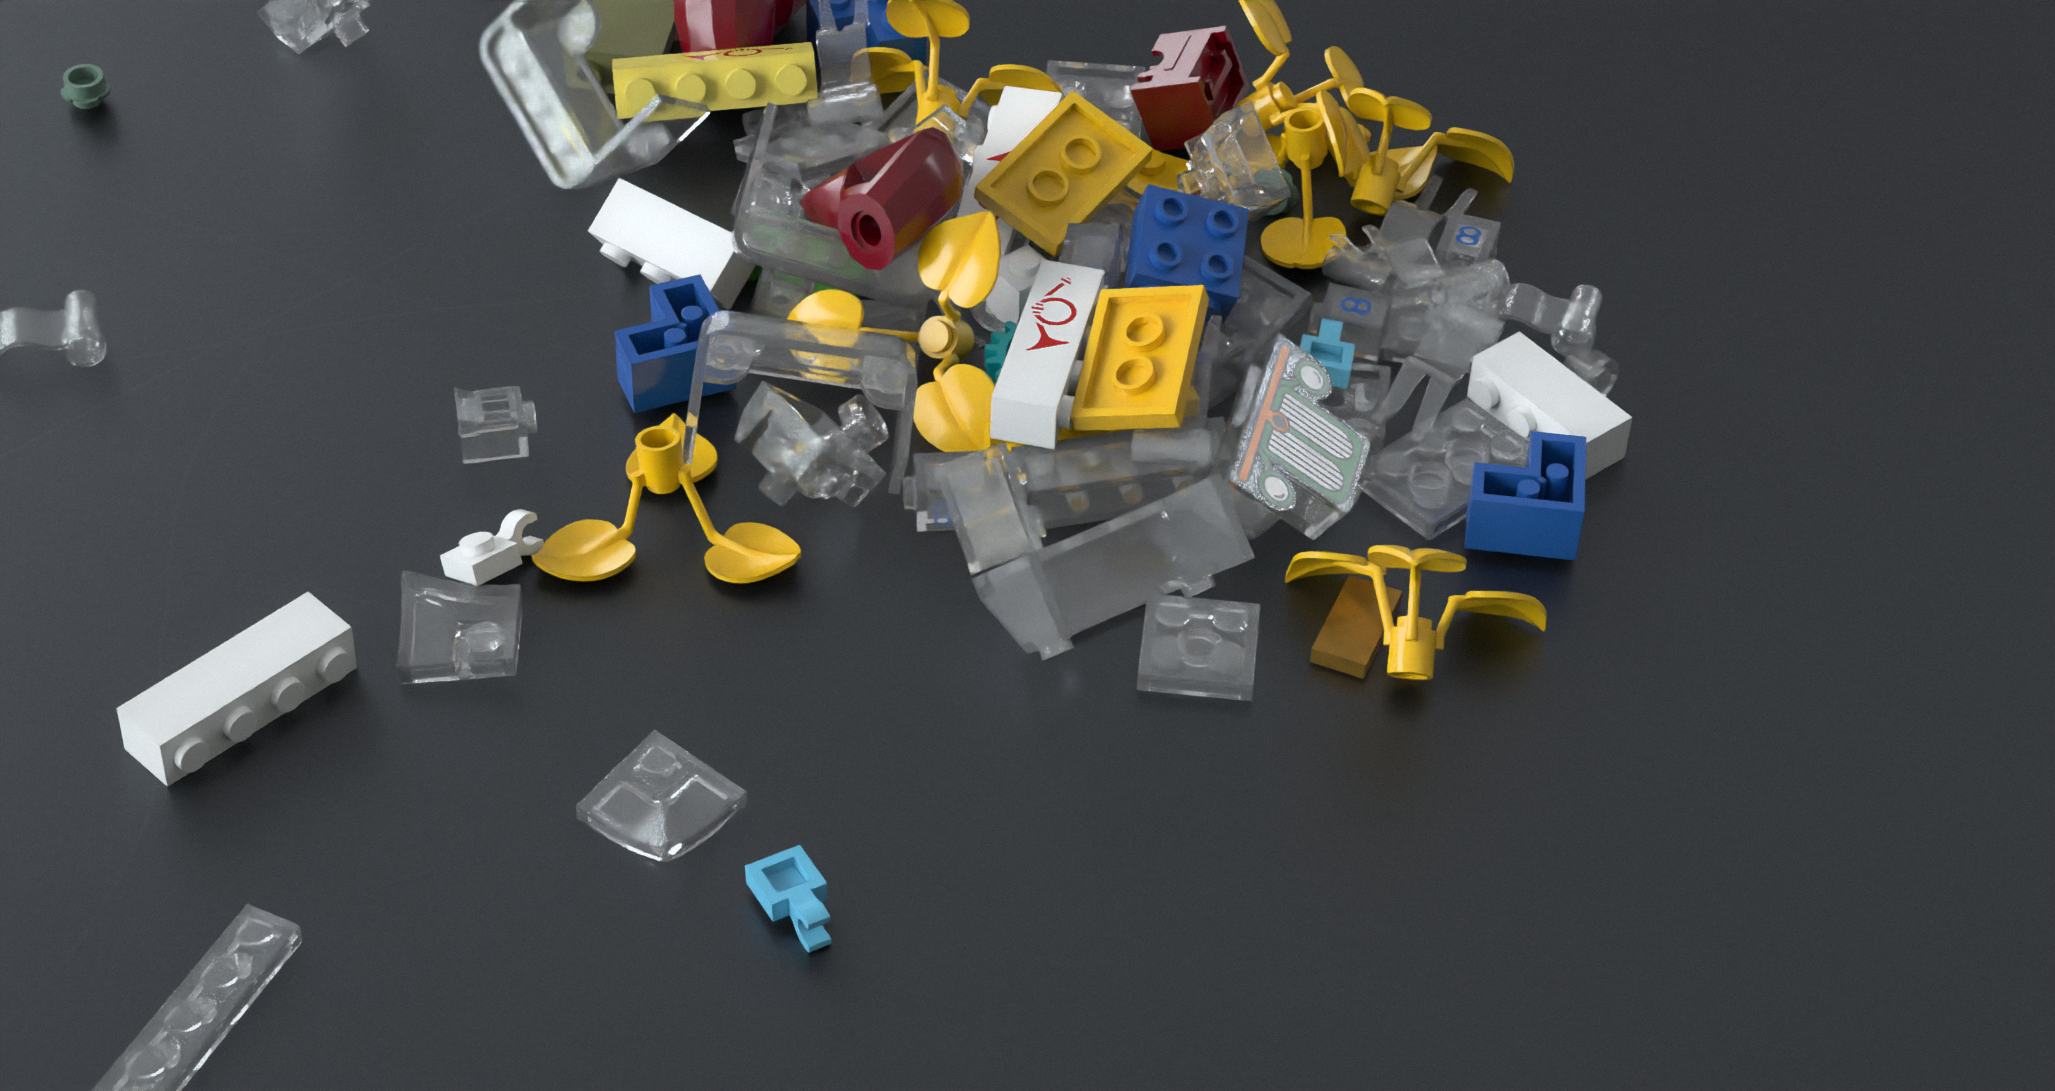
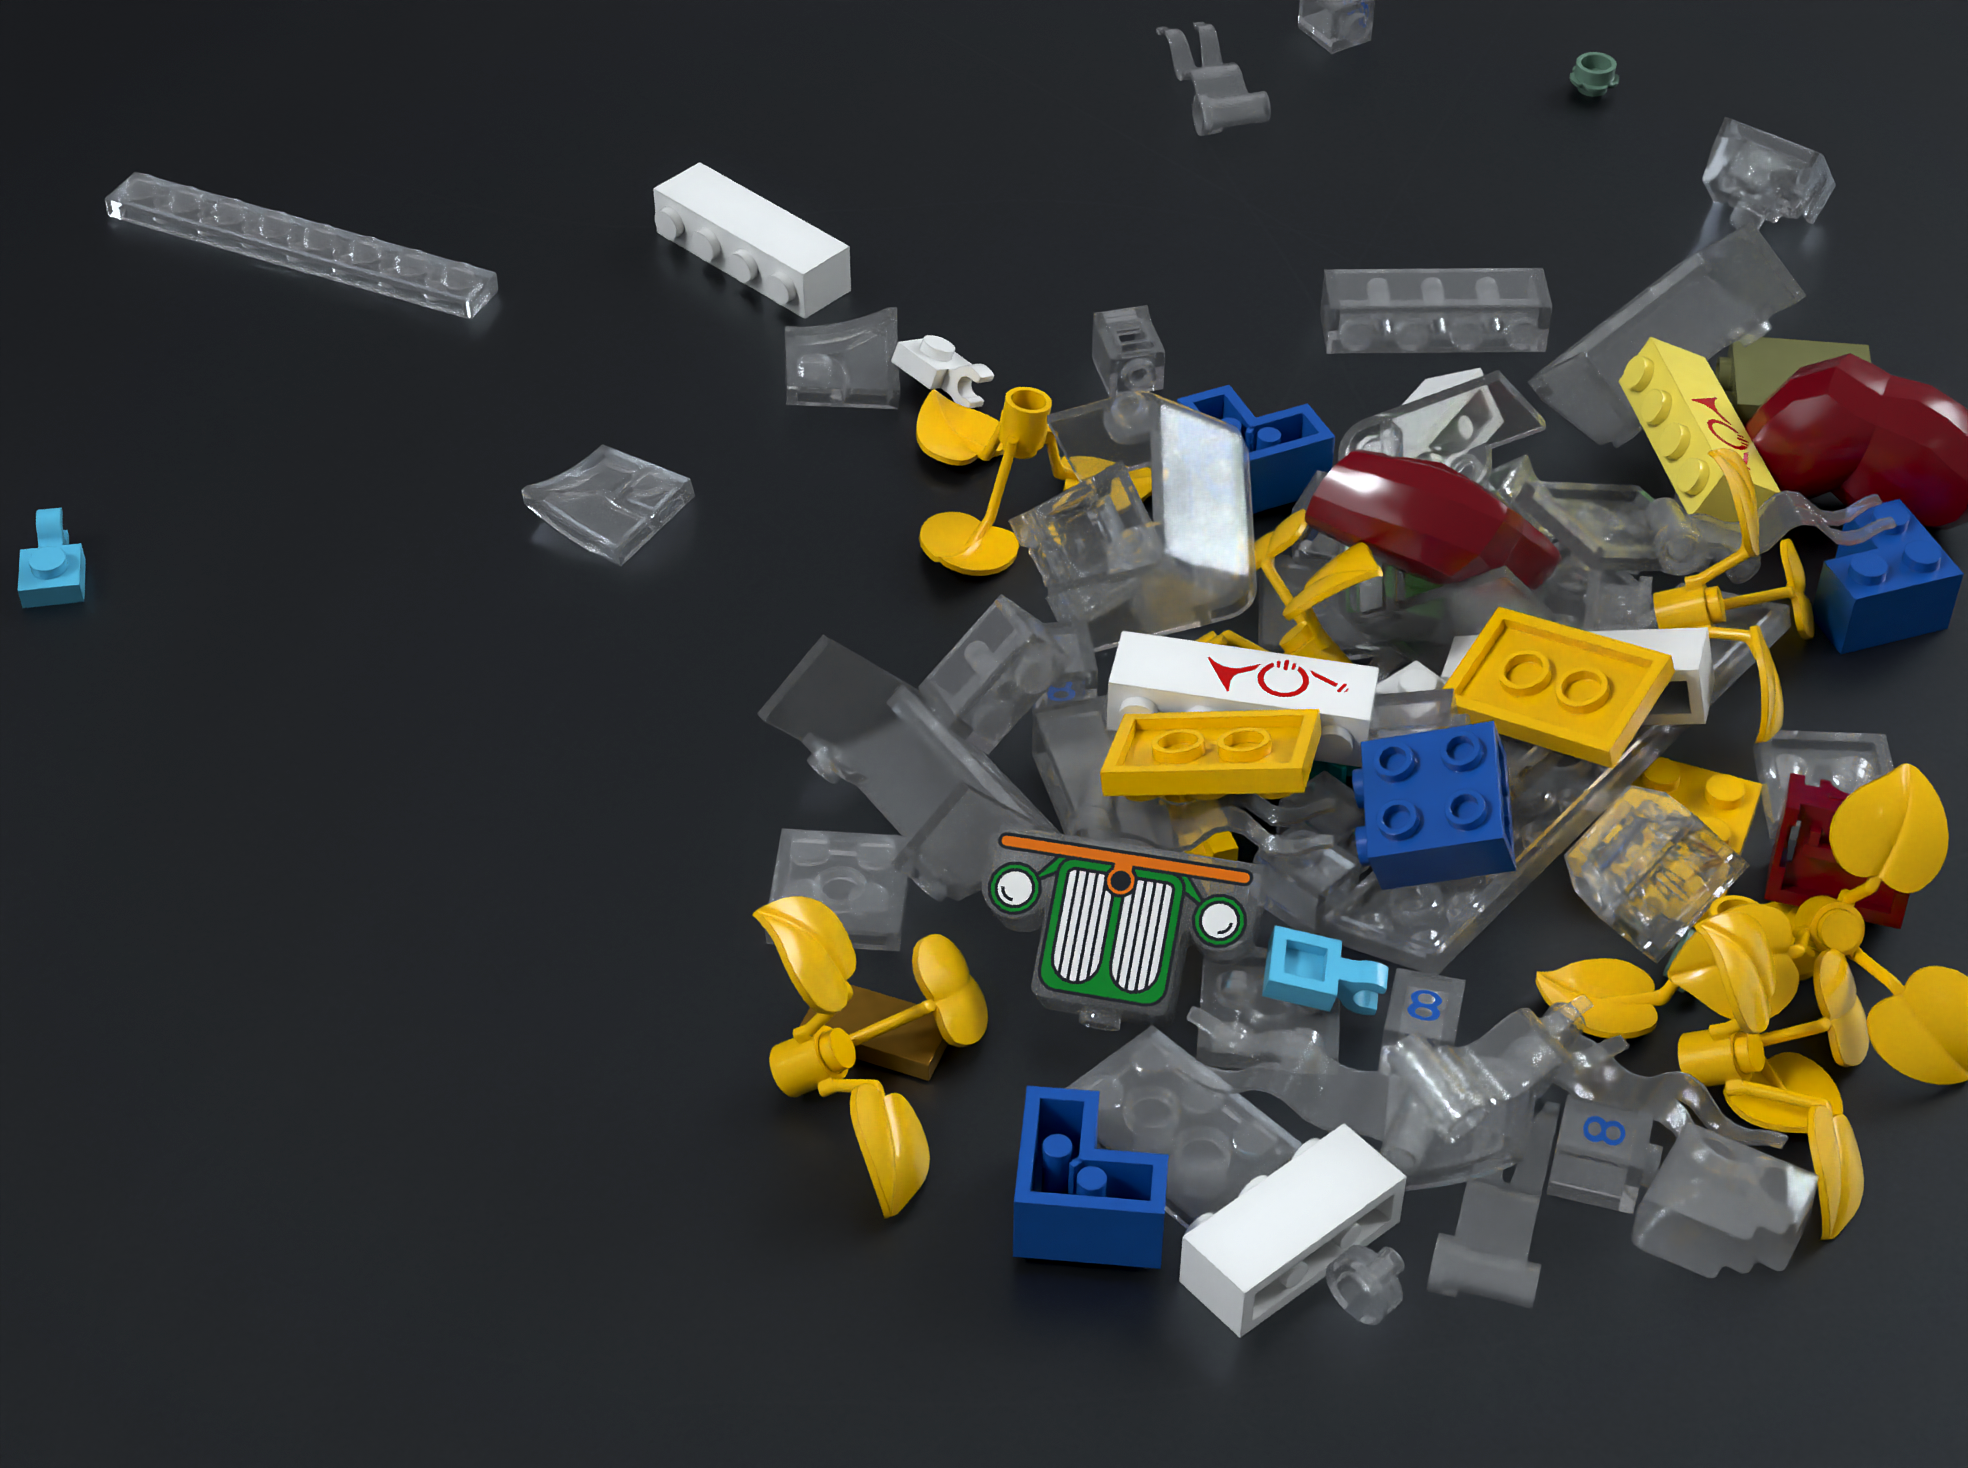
camera: 90 degrees right, 0 degrees up
medium azure plate [745,845,831,952] -> none
none -> clear brick [1320,268,1553,354]
none -> clear piece [1631,1121,1819,1279]

